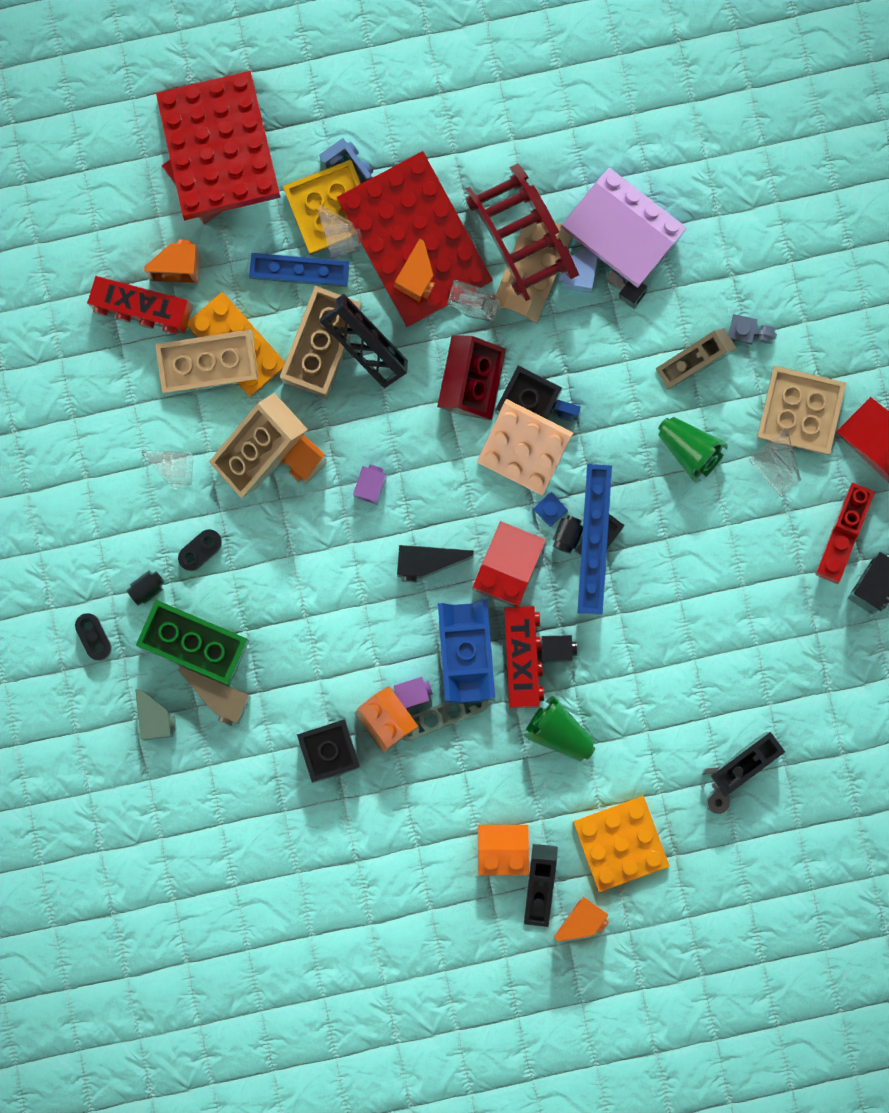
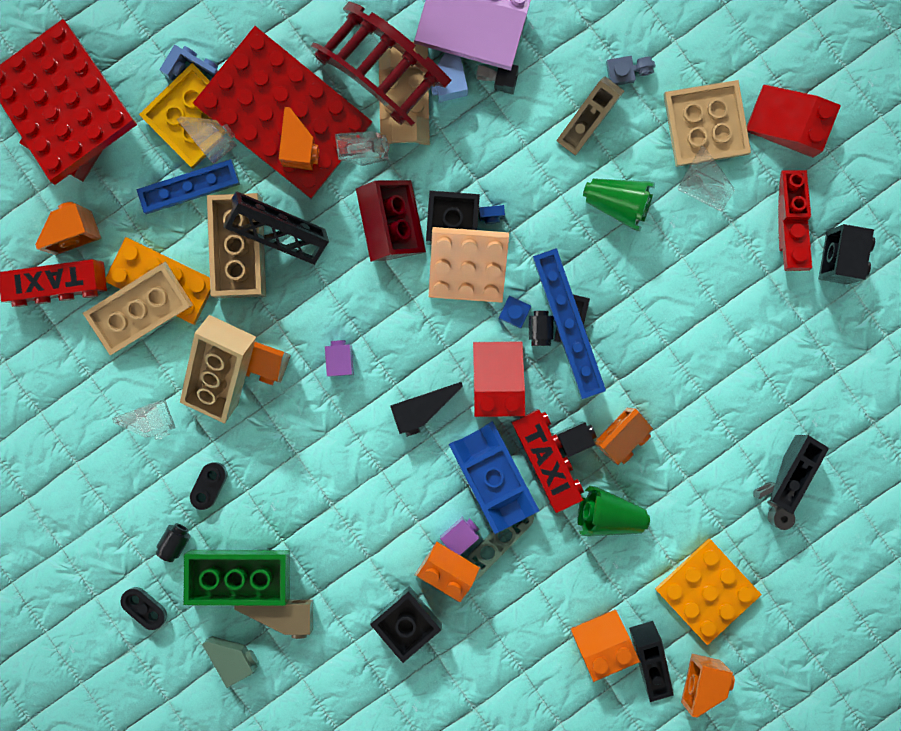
camera: 30 degrees left, 5 degrees up
none -> orange slope [594,407,653,465]

